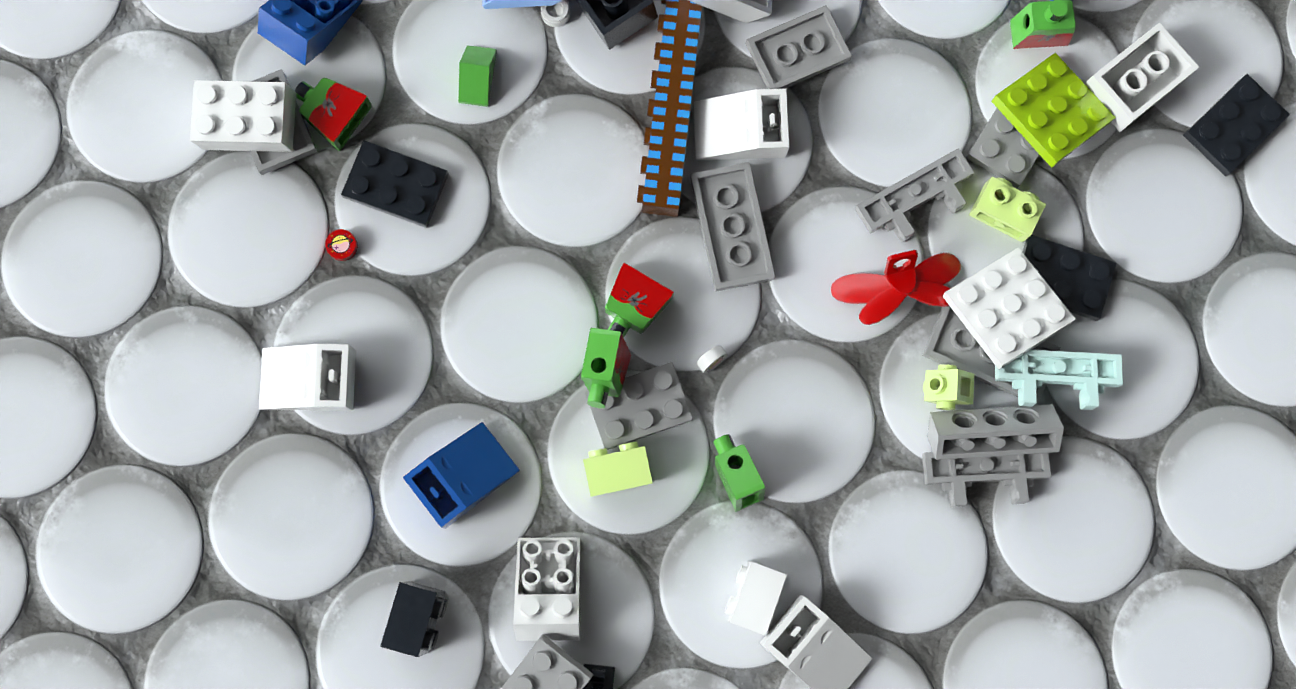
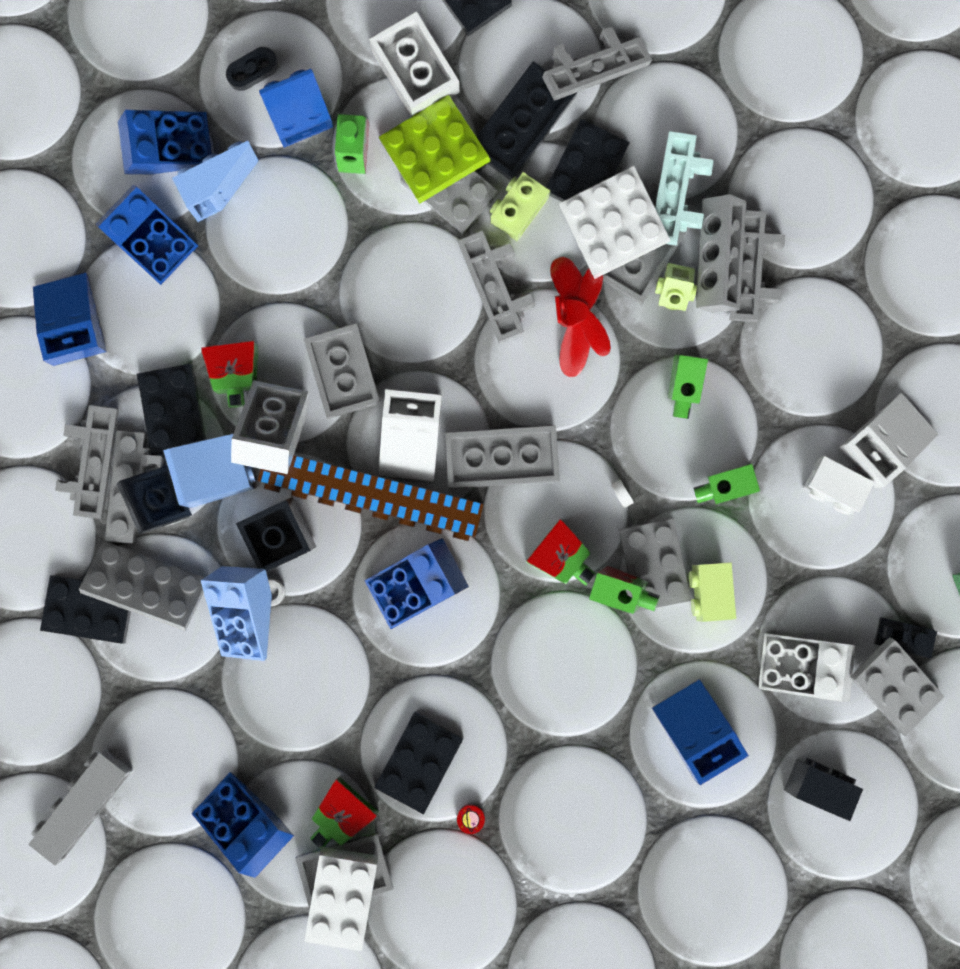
camera: 75 degrees left, 5 degrees up
white slope [259,344,356,411] -> none
bright green slope [458,45,497,107] -> none
none -> blue slope [365,538,469,629]
none -> black plate [476,61,577,181]
none -> light grey hinge [542,27,652,101]
none -> bright green torso [668,355,708,419]

